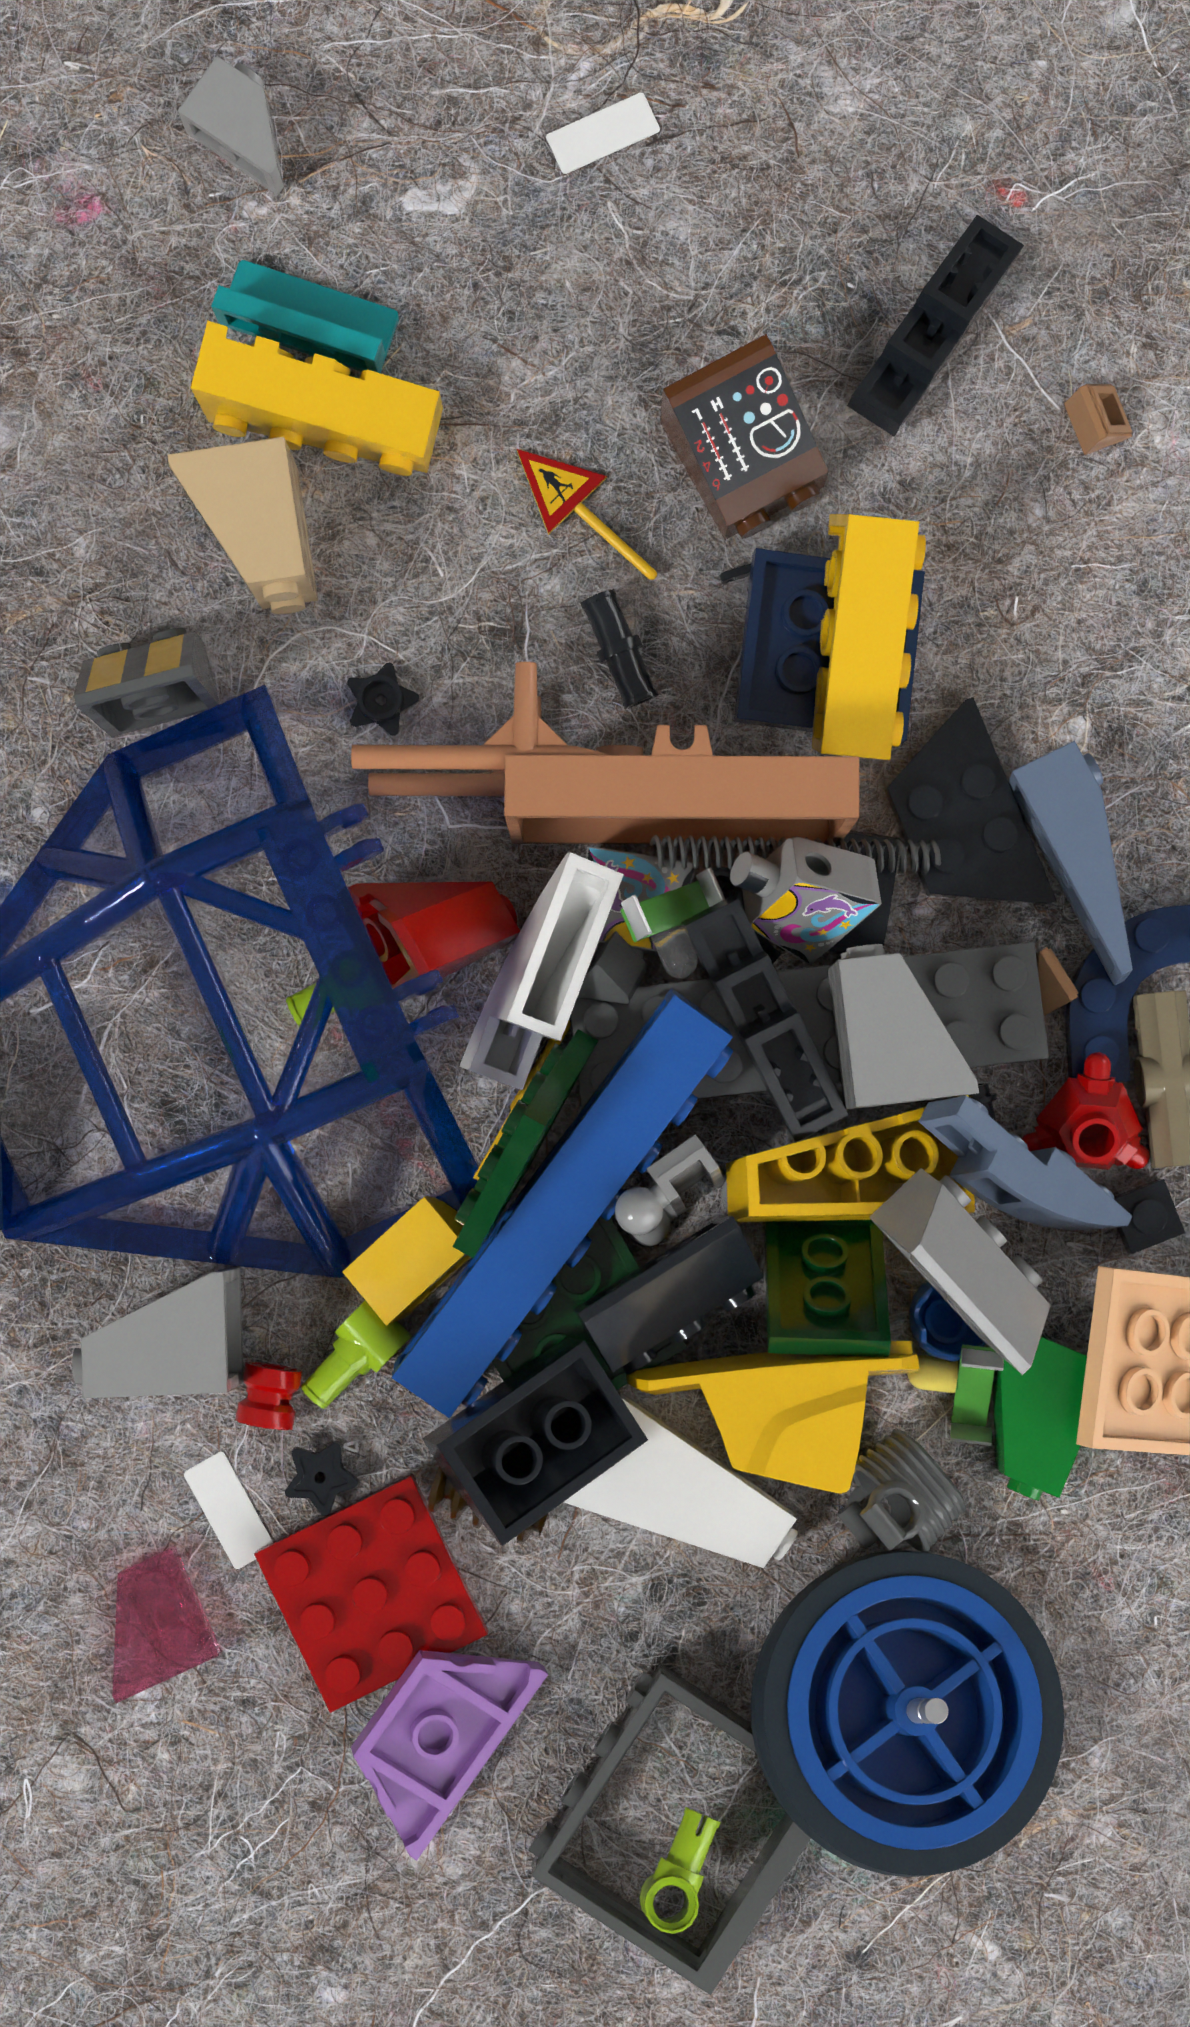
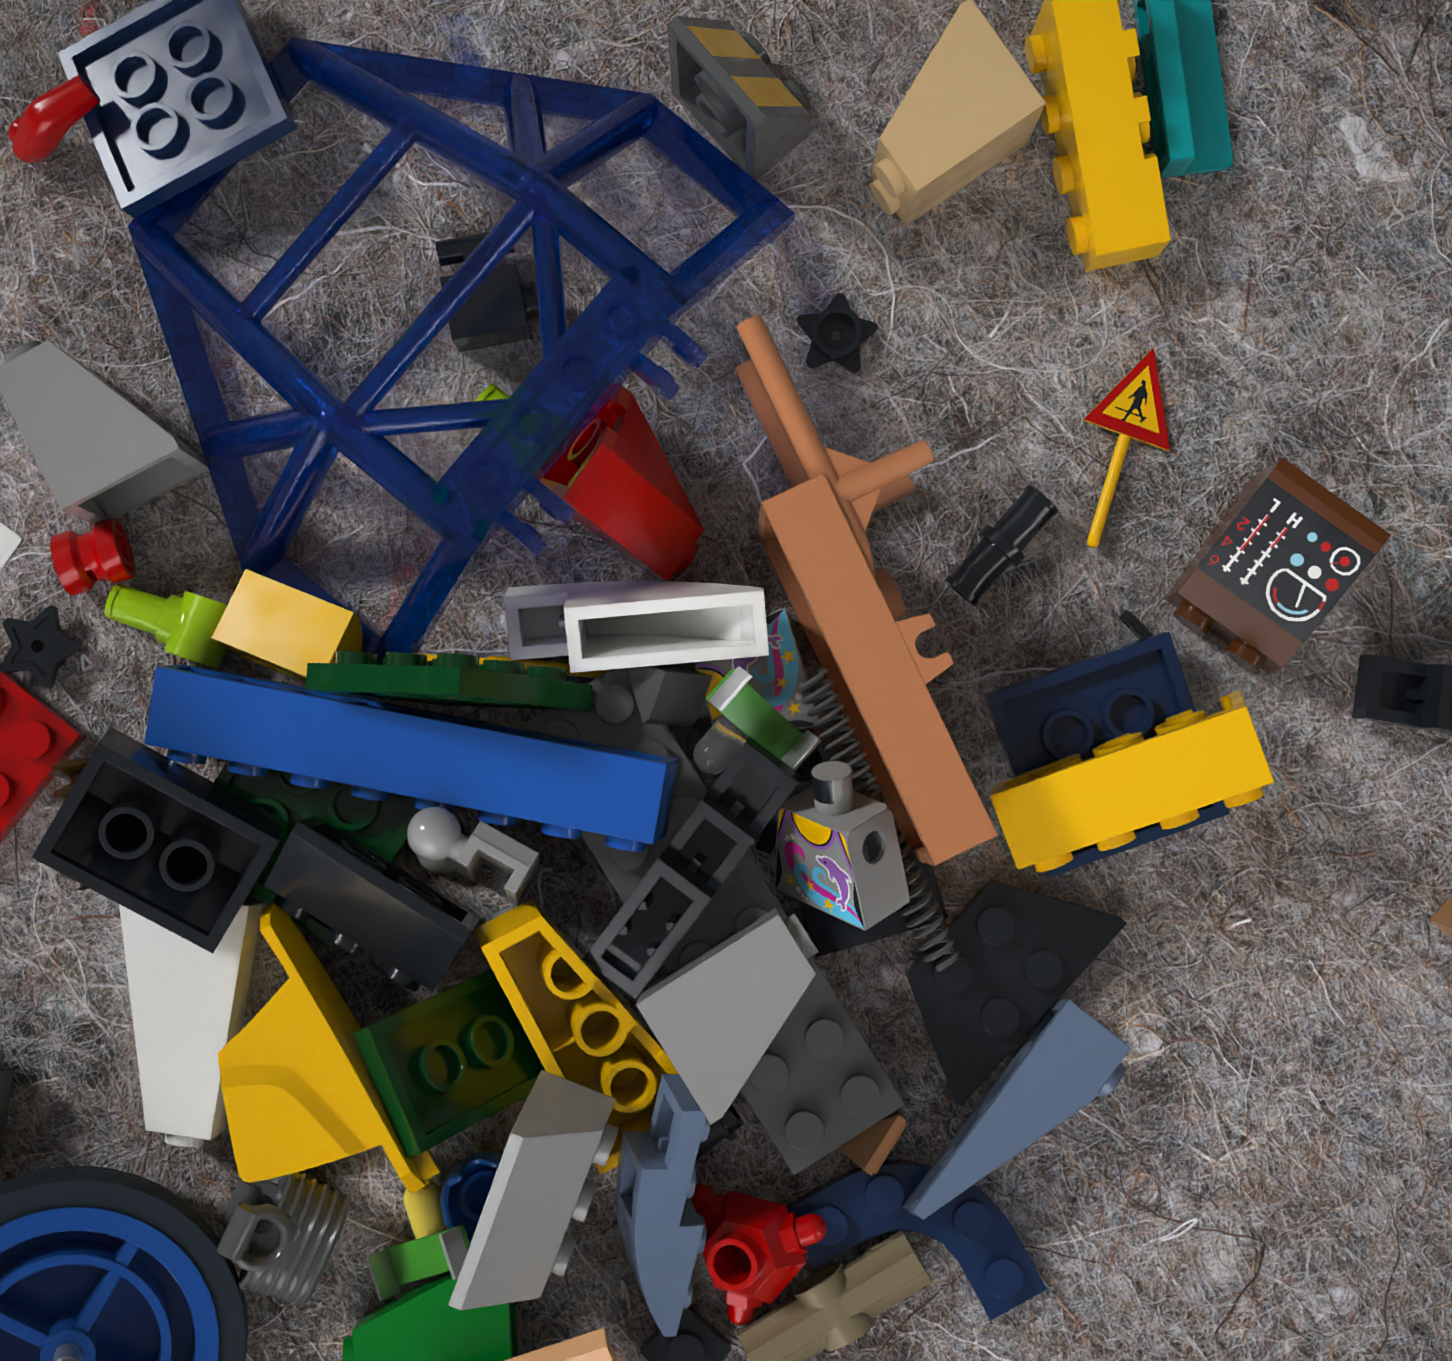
camera: 60 degrees right, 0 degrees up
none -> black brick [435,228,541,352]

